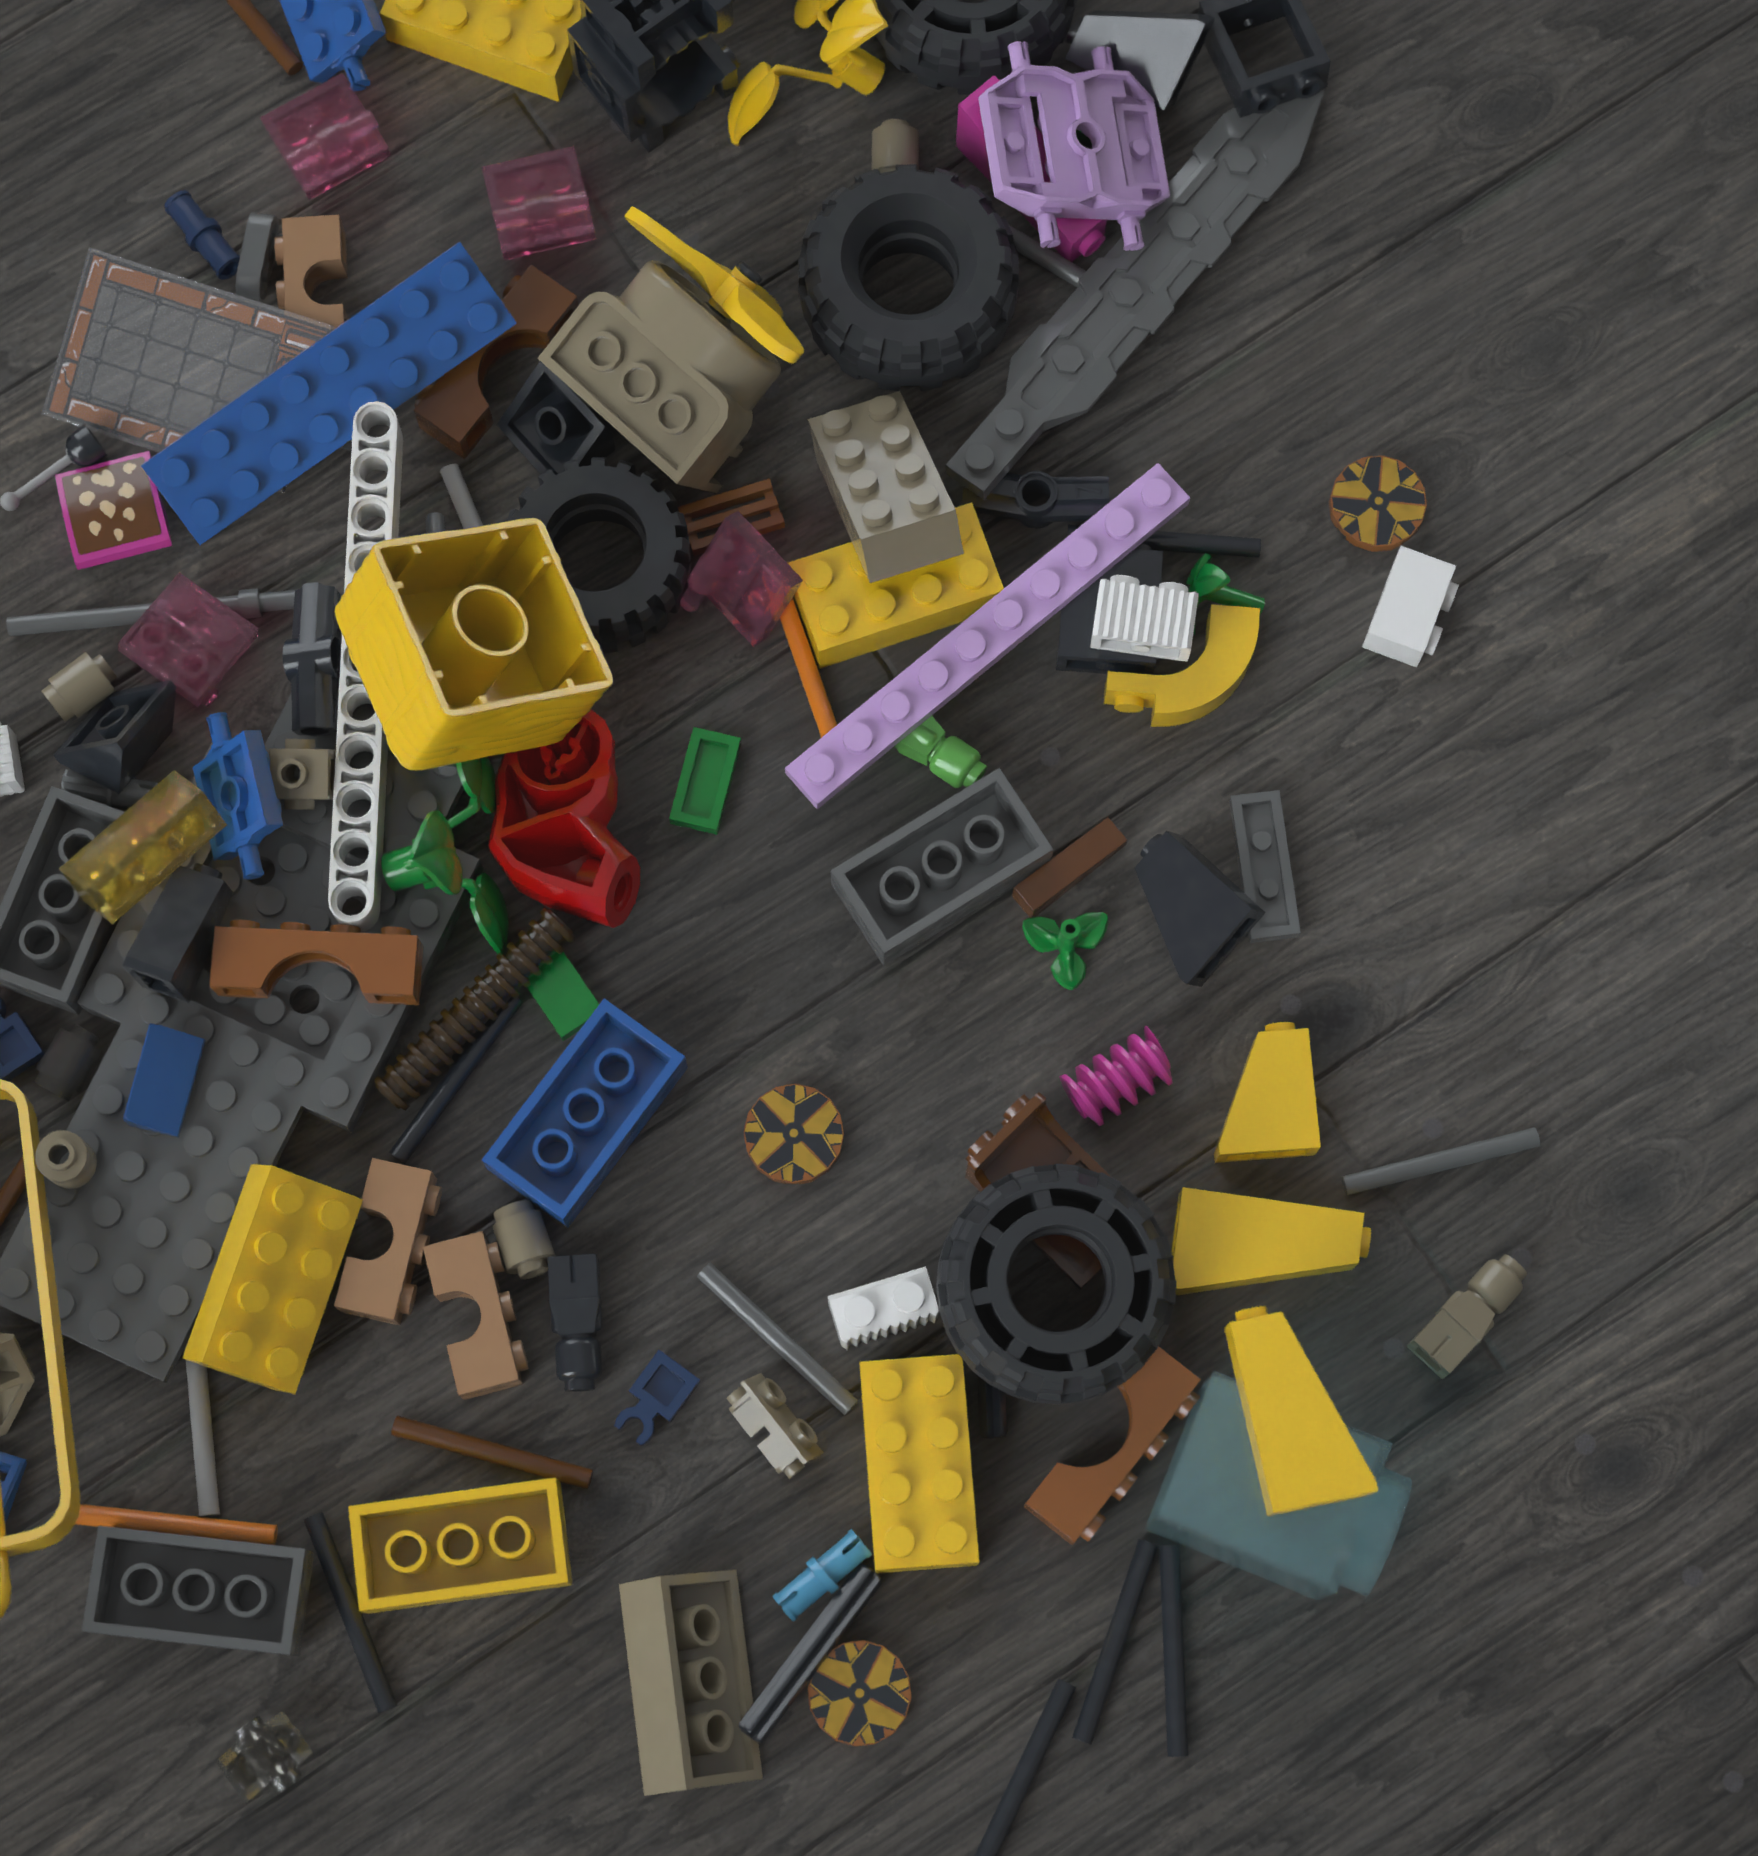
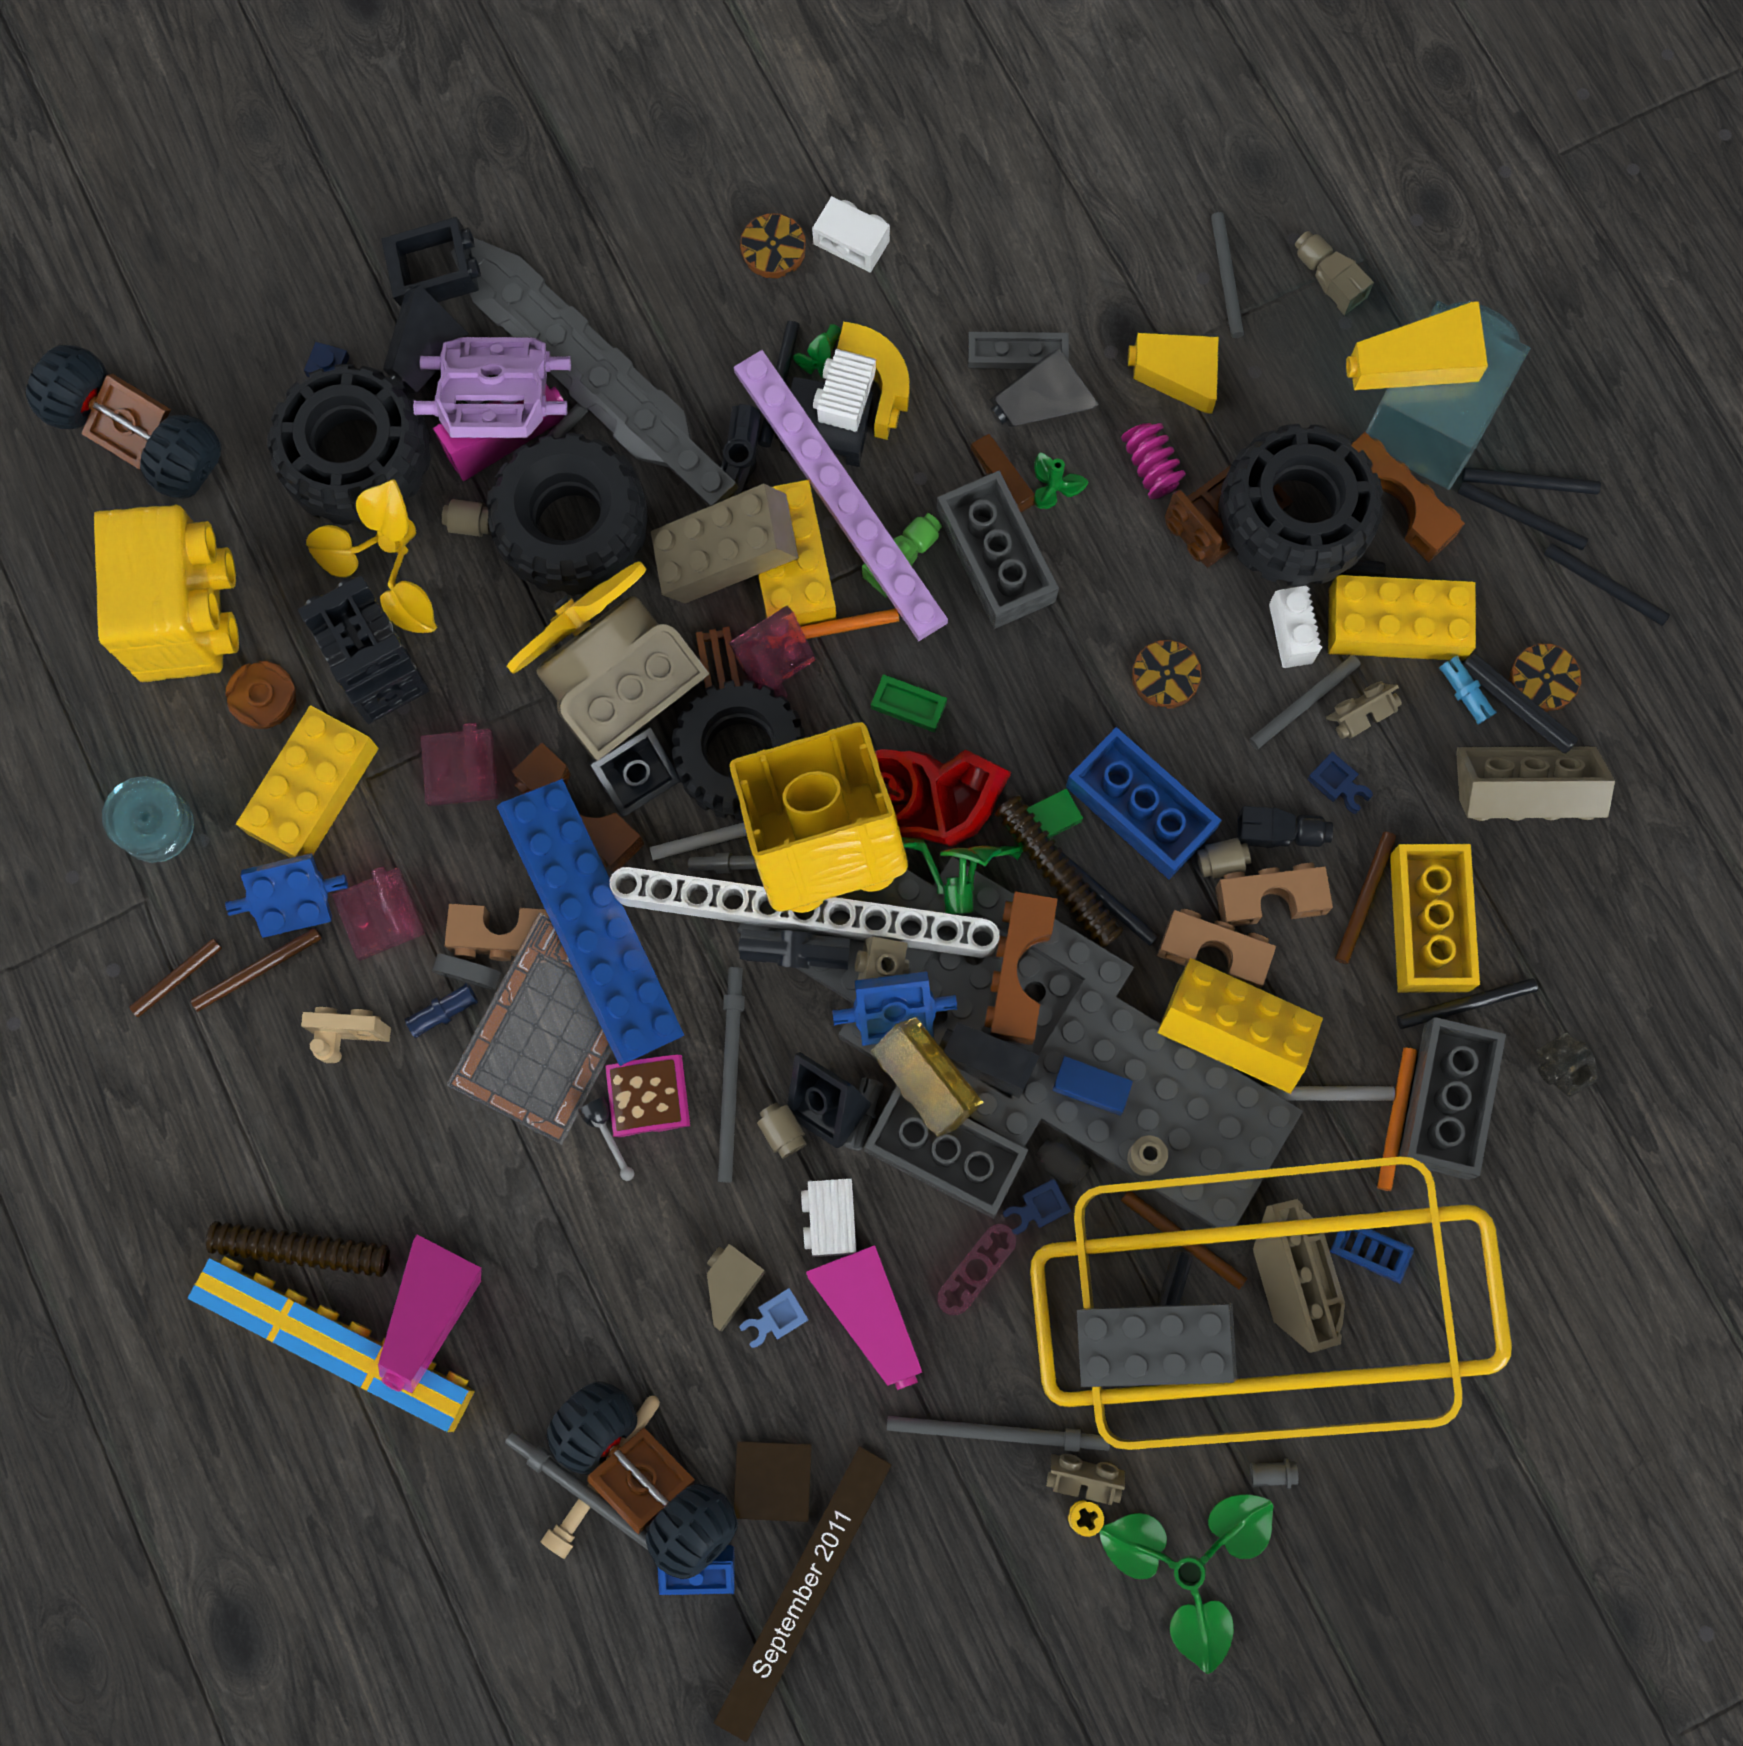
camera: 80 degrees left, 0 degrees up
clear pink plate [118,573,258,707] -> none
yellow slope [1171,1187,1371,1295] -> none
none -> tan plate [301,1007,391,1063]

